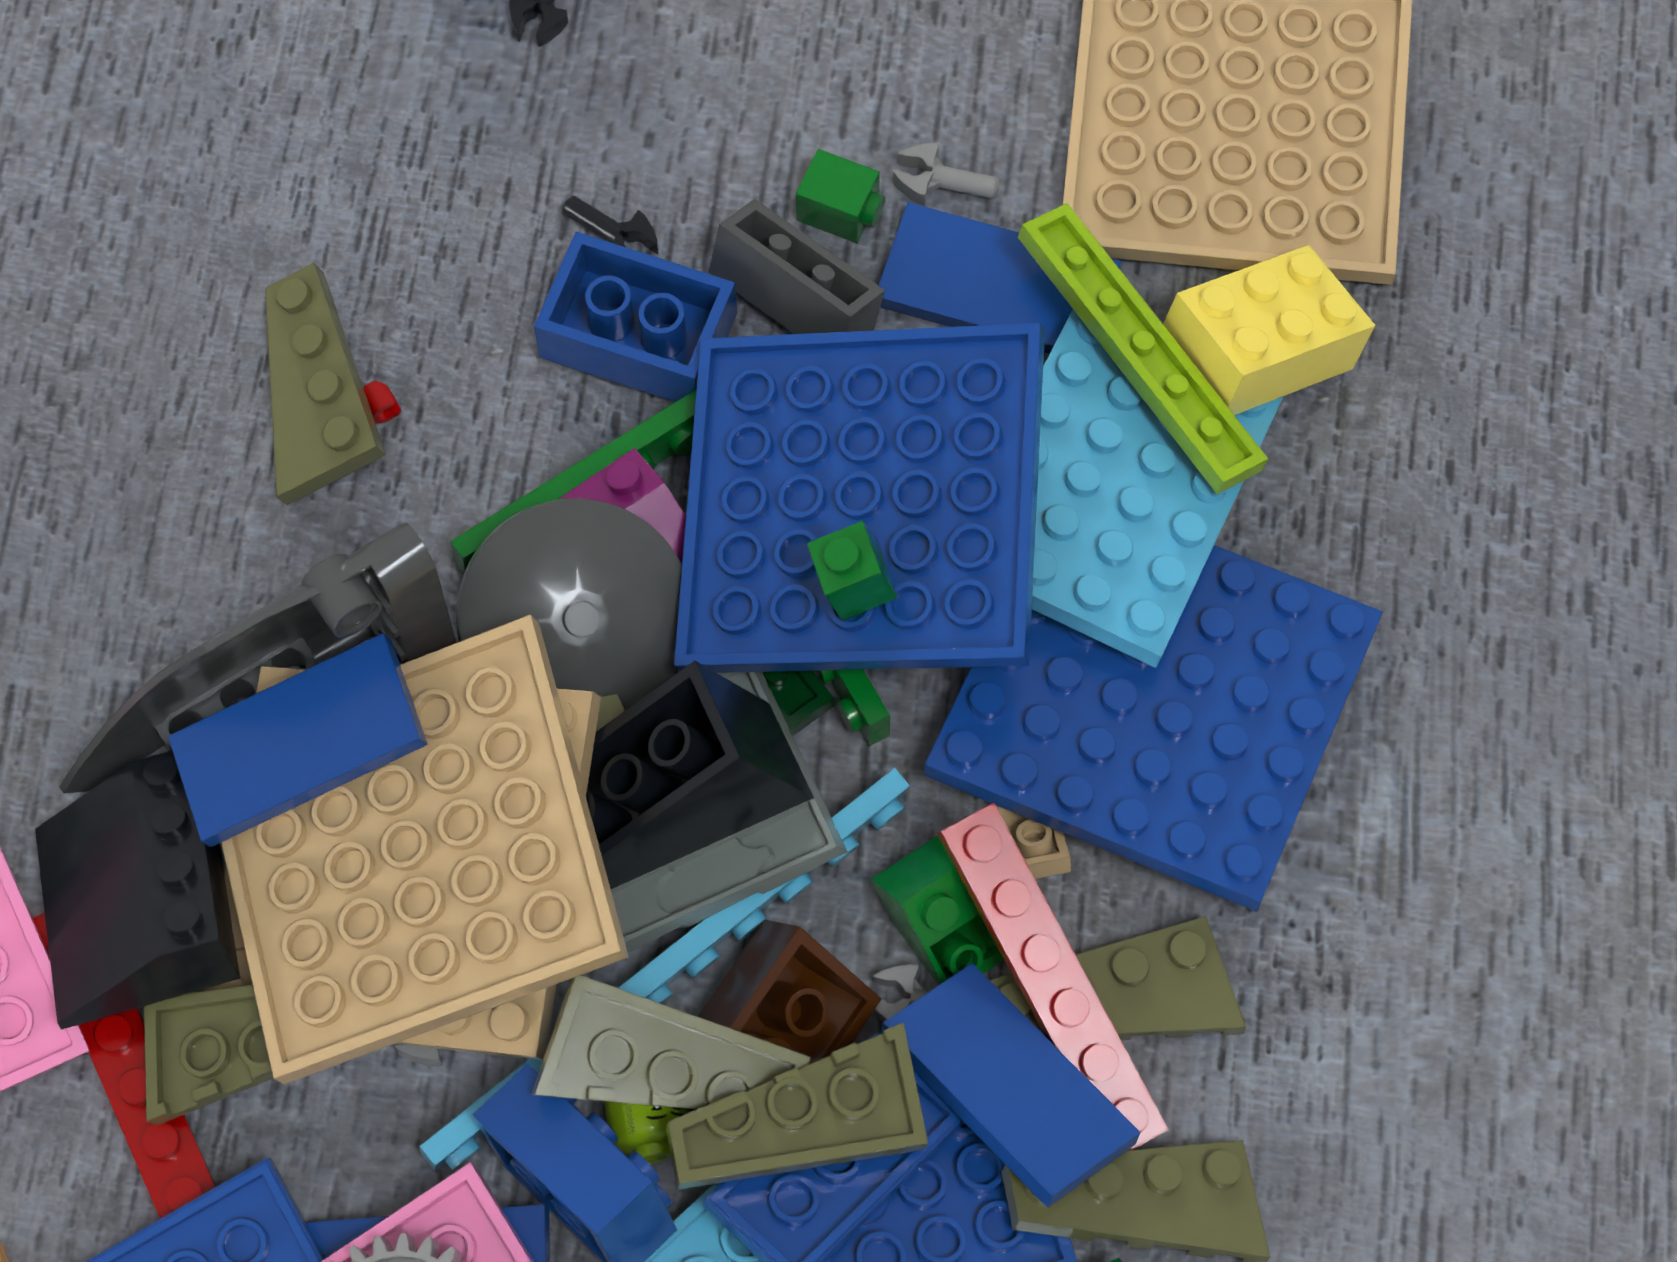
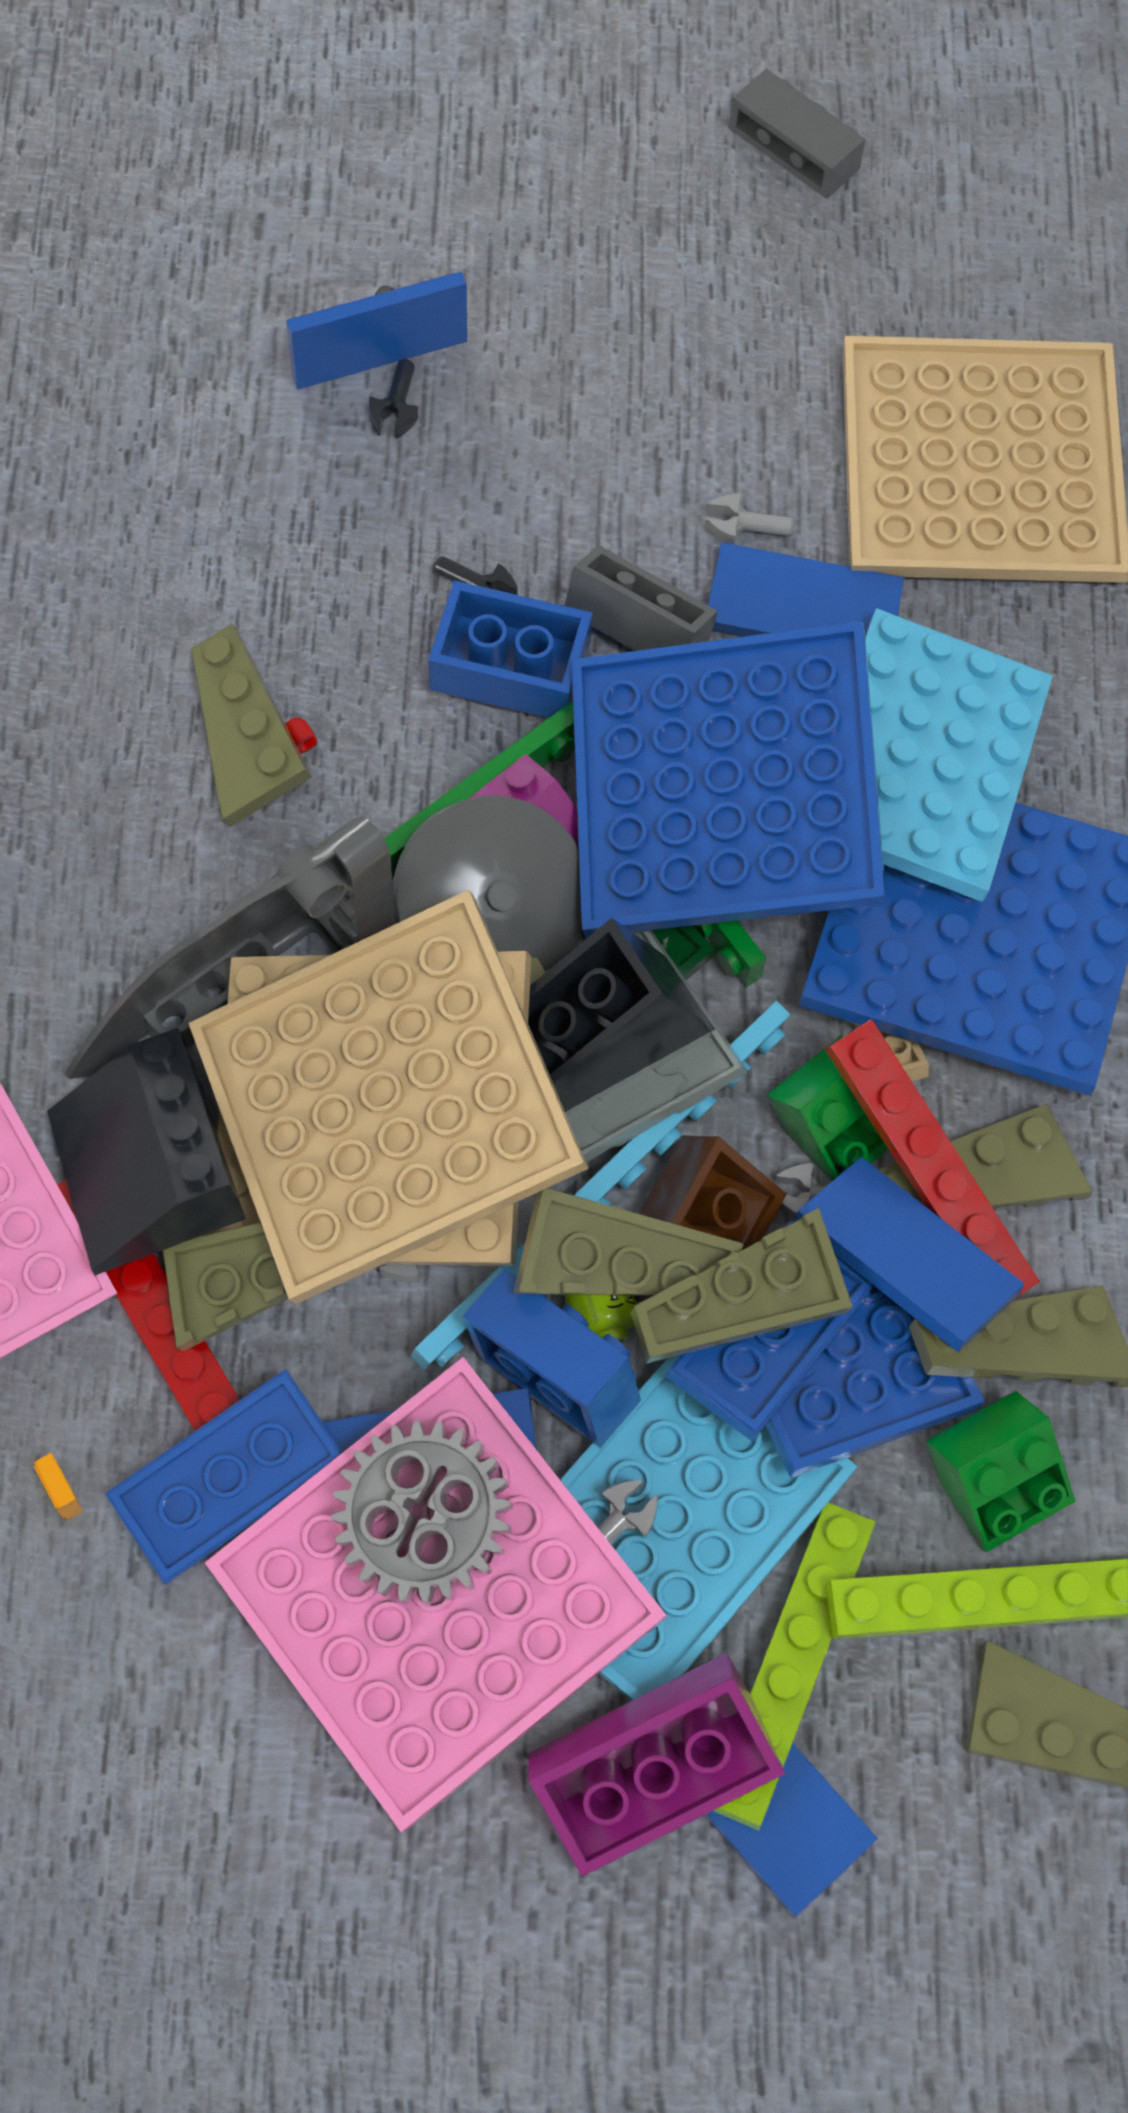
camera: 10 degrees left, 0 degrees up
blue tile [168,633,428,847] -> none
green brick [796,149,885,244] -> none
green brick [807,520,898,620] -> none
lime plate [1018,203,1268,495] -> none
light yellow brick [1163,245,1376,415] -> none

